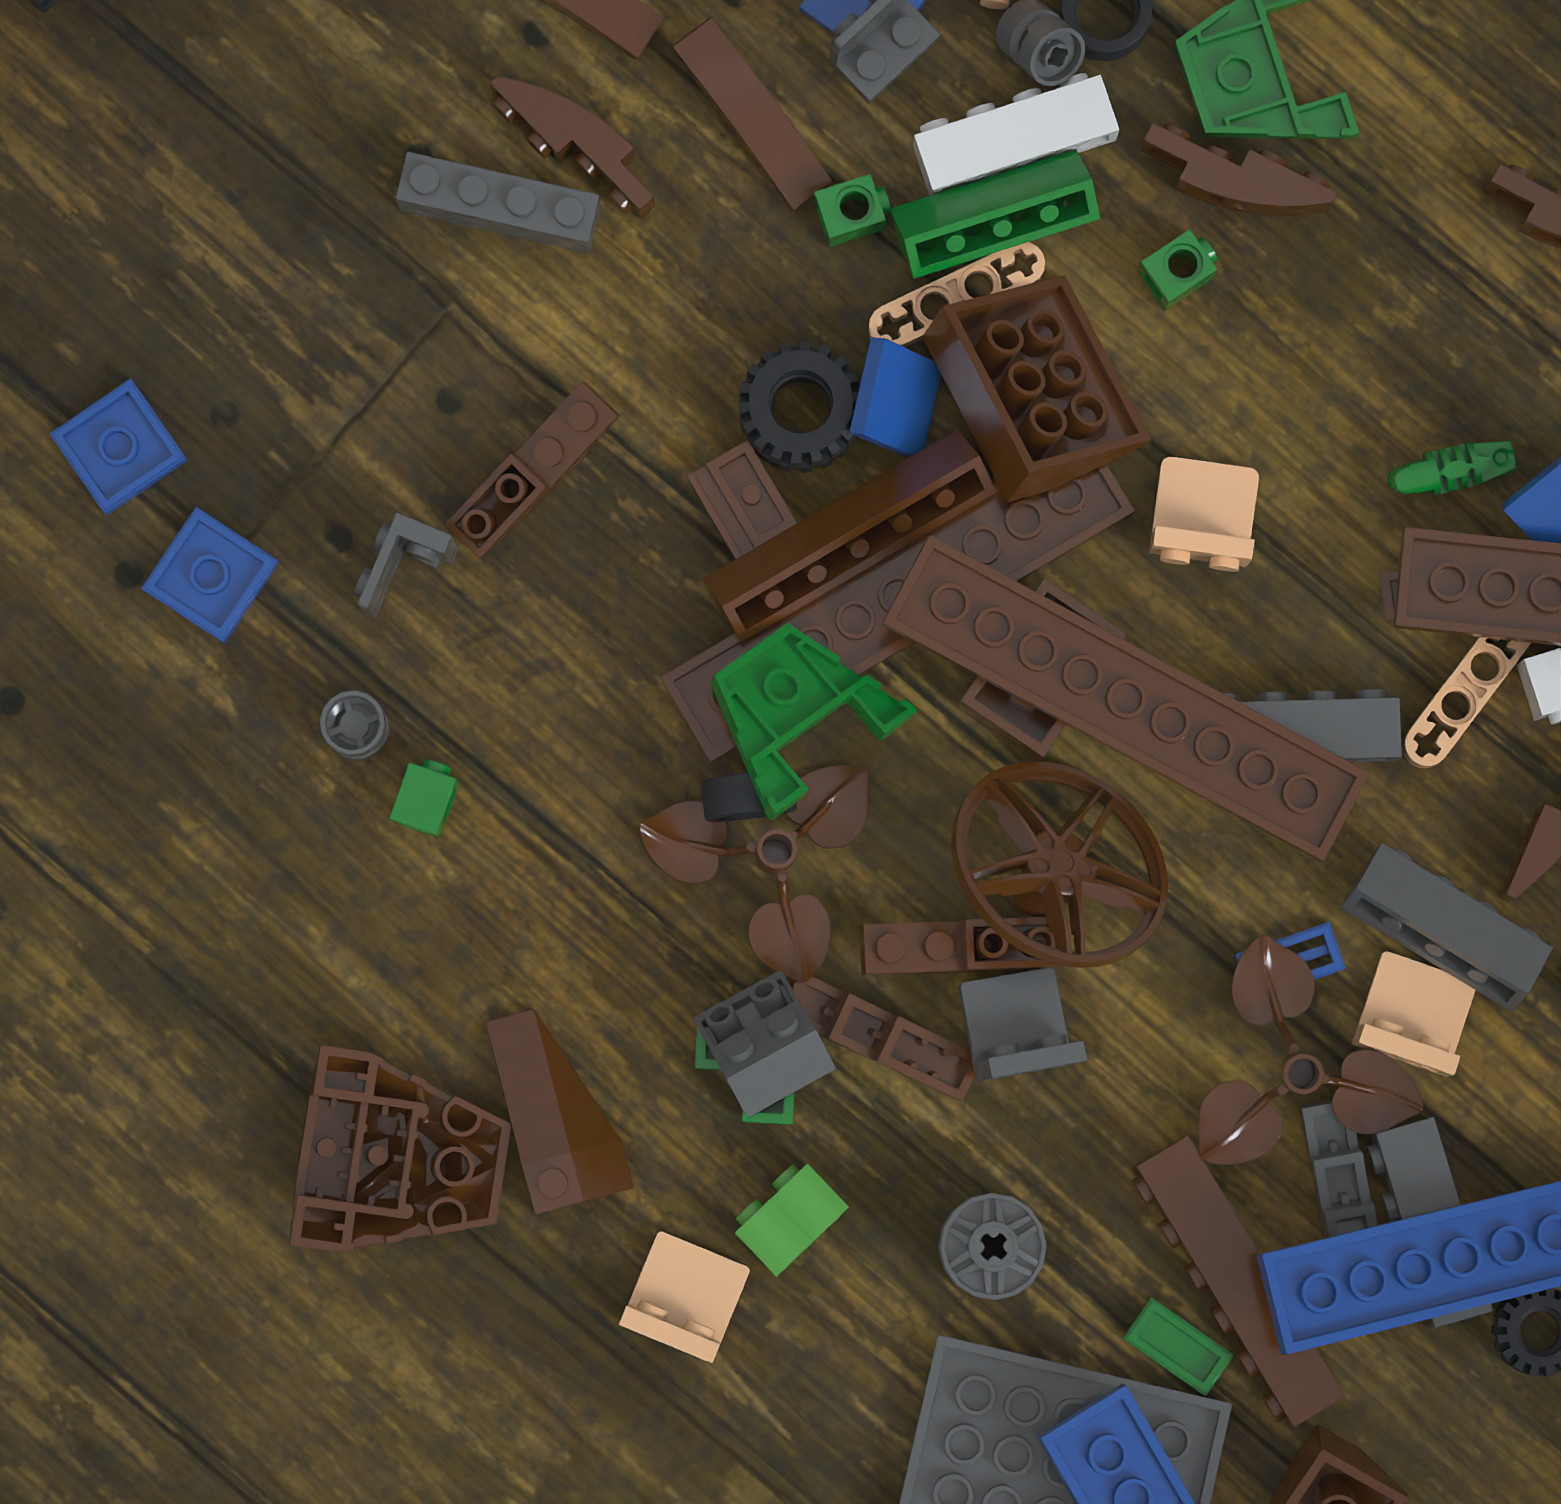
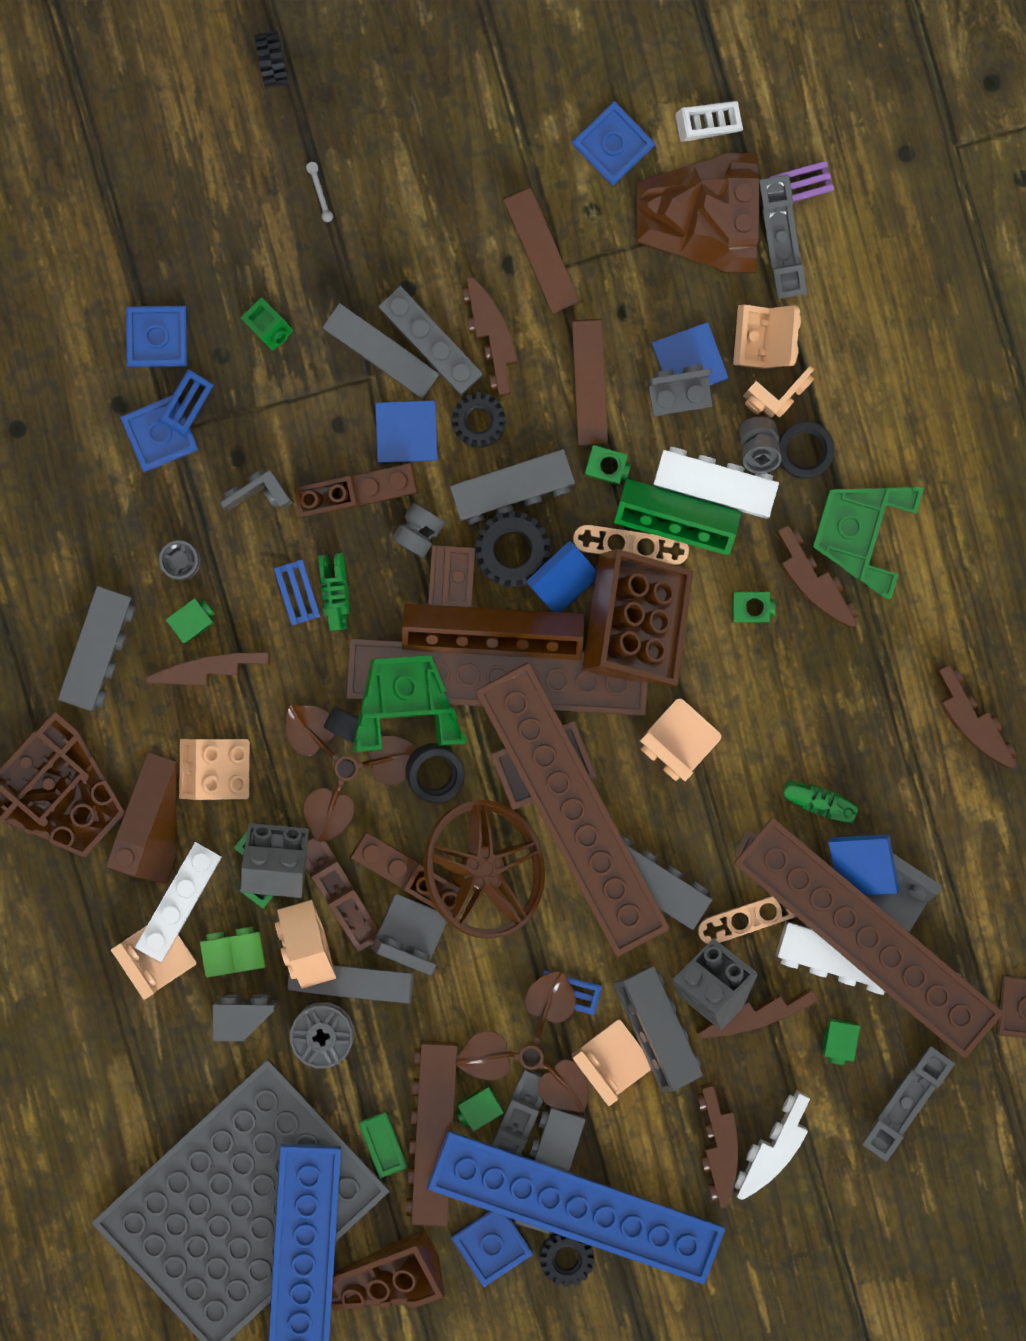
camera: 35 degrees right, 5 degrees up
none -> dark grey brick [58,586,137,711]
none -> white brick [135,842,222,963]
none -> reddish brown slope [146,653,270,686]
none -> blue tile [158,369,214,436]
none -> light nougat bracket [179,739,250,800]
none -> dark grey slope [213,993,278,1041]
none -> green bracket [240,297,293,351]
none -> blue tile [274,560,321,626]
none -> light nougat brick [275,900,336,989]
none -> dark grey slope [288,964,414,1003]
none -> light grey hinge [306,162,333,222]
none -> green hinge [318,553,350,631]
none -> dark grey slope [323,303,439,399]
none -> blue tile [375,400,438,463]
none -> dark grey wheel [391,503,445,559]
none -> black tyre [405,743,464,803]
none -> dark grey brick [450,449,575,525]
none -> blue tile [451,1211,534,1287]
none -> black tyre [452,392,506,448]
none -> green brick [456,1084,504,1132]
none -> dark grey slope [672,938,758,1030]

